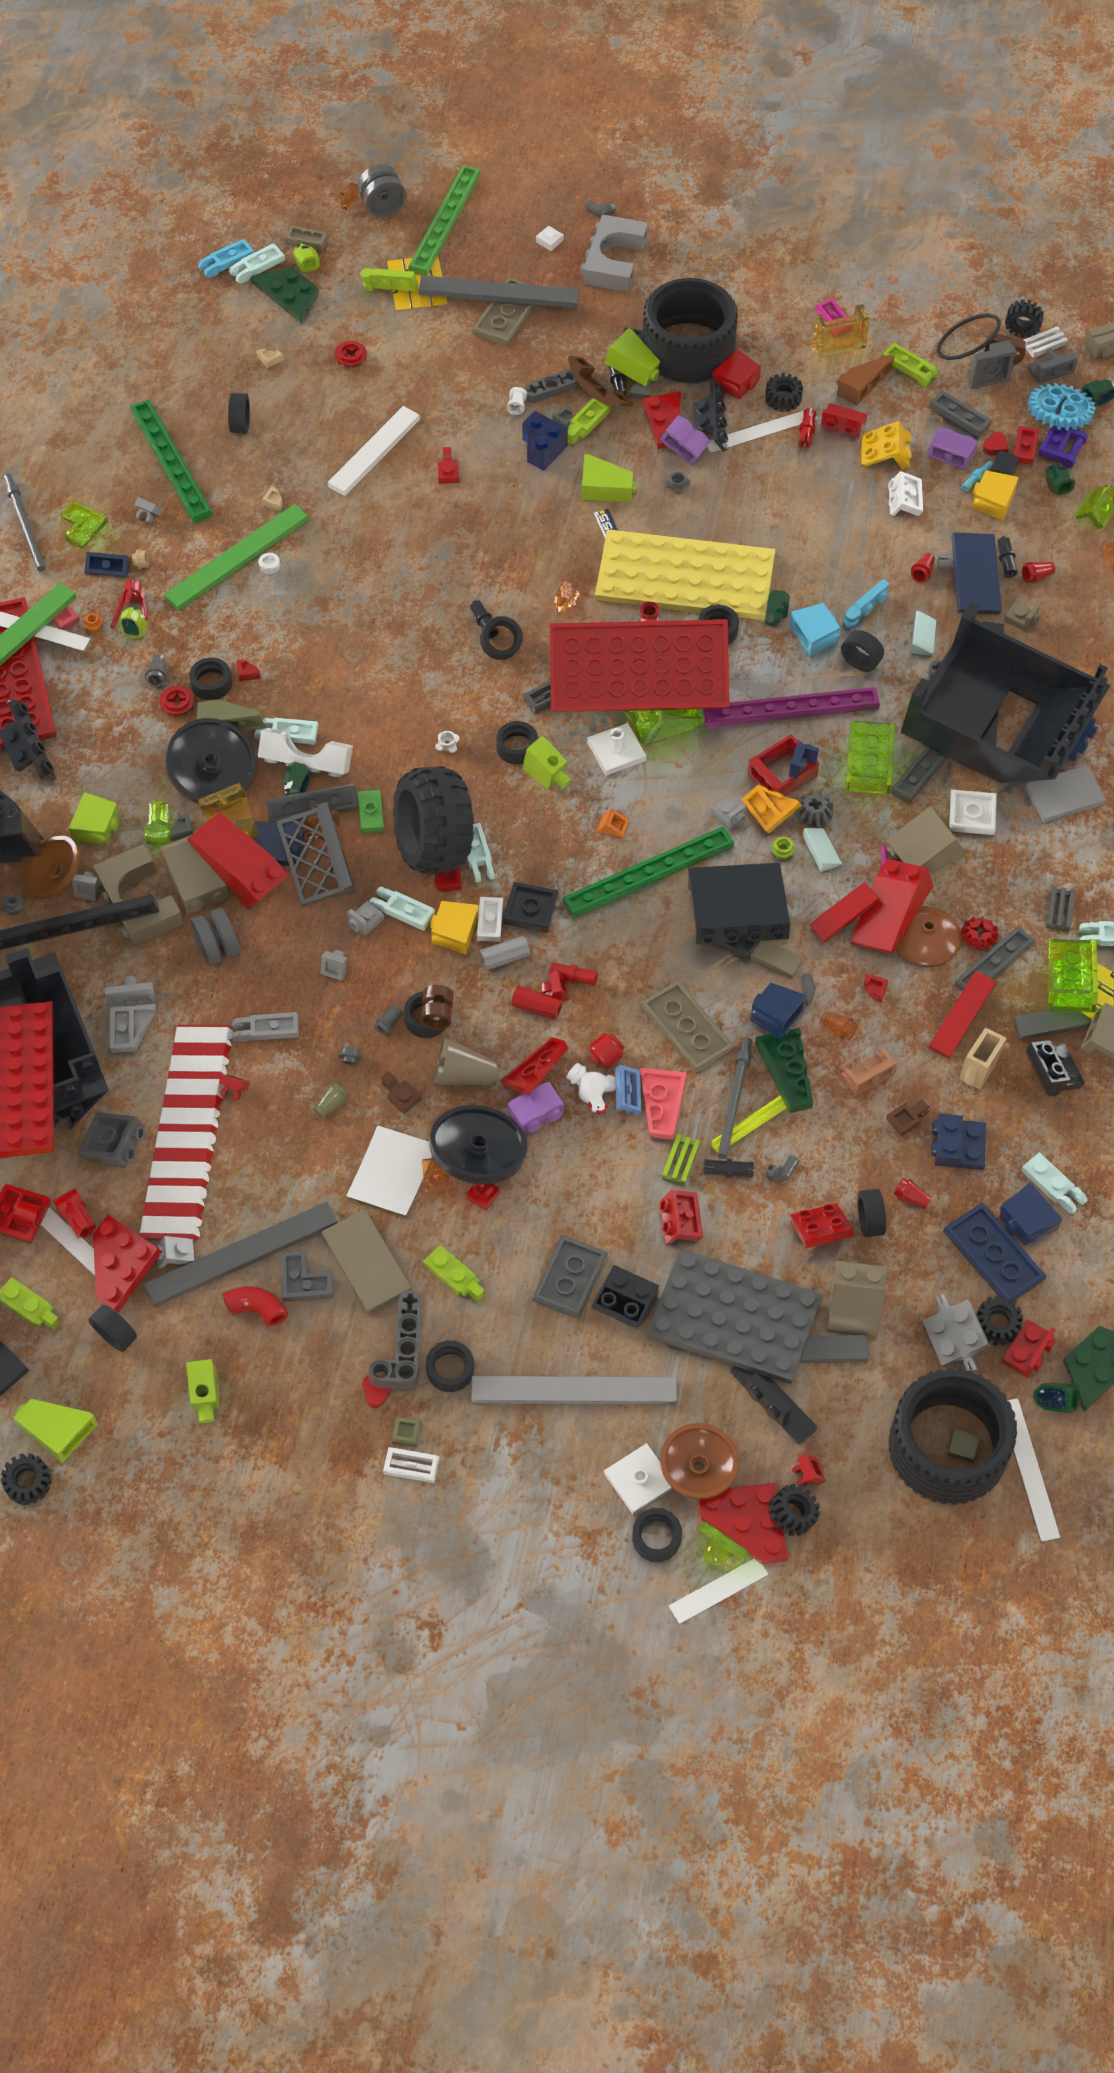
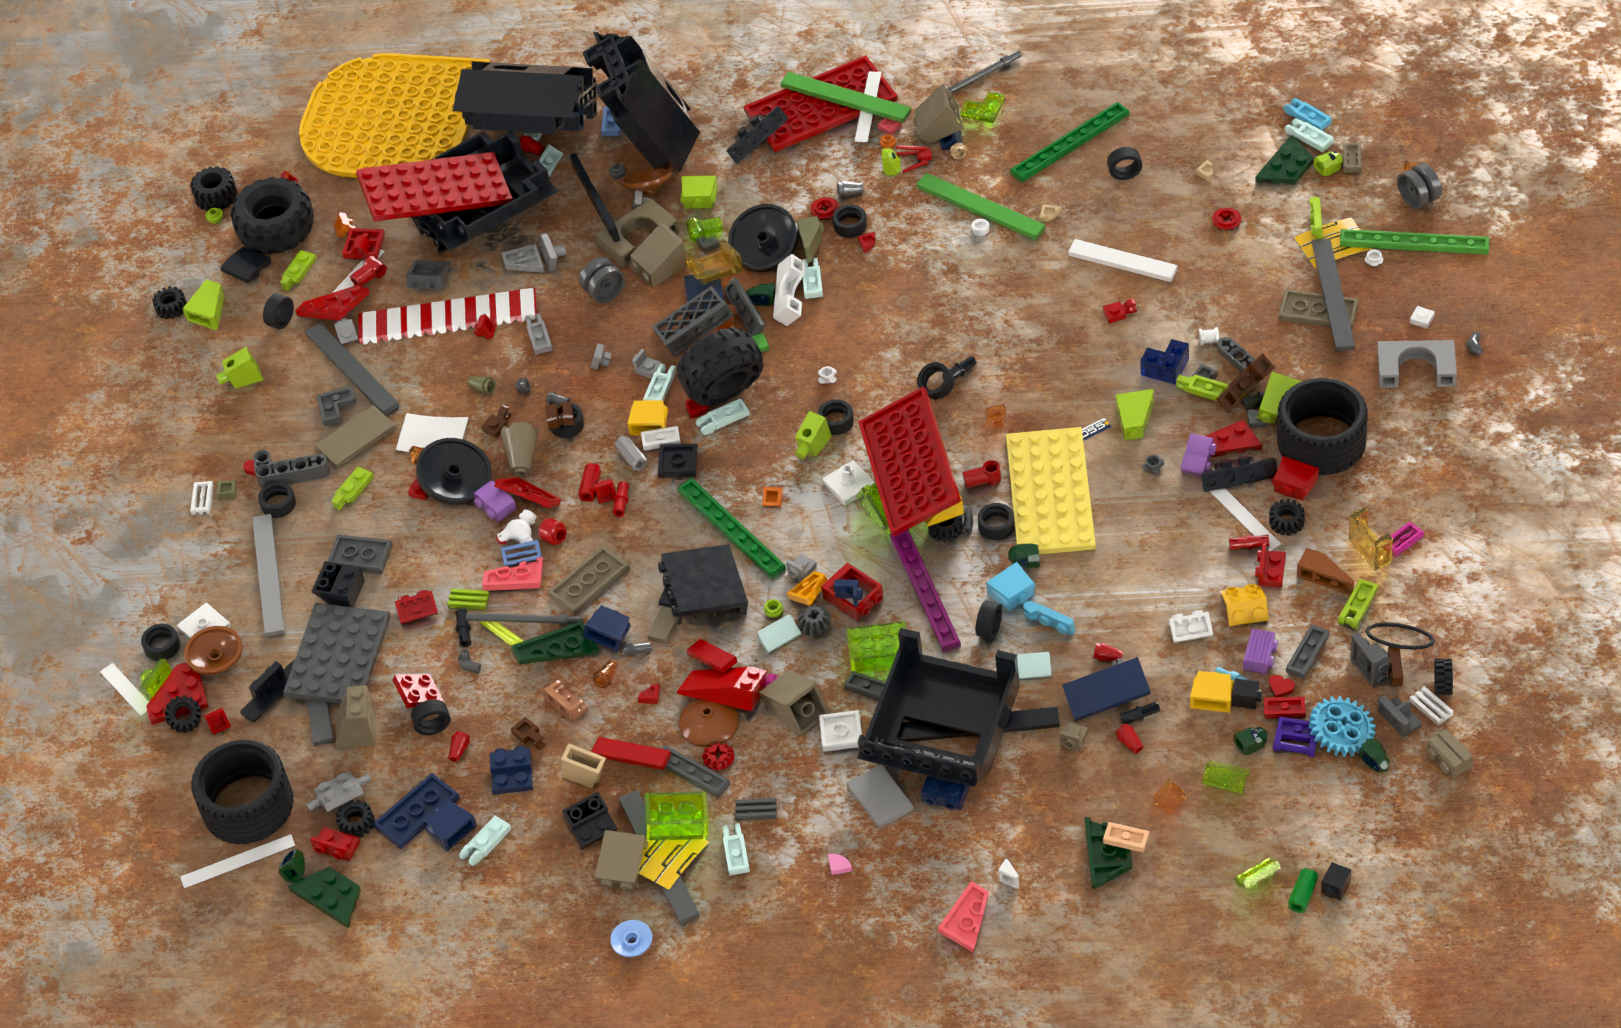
camera: 85 degrees right, 10 degrees down
light grey tile [134,497,164,524] -> none
red slope [187,812,288,909] -> none
red cylinder [222,1286,288,1327] -> none
none -> dark tan slope [913,83,963,145]
none -> white plate [1365,250,1383,266]

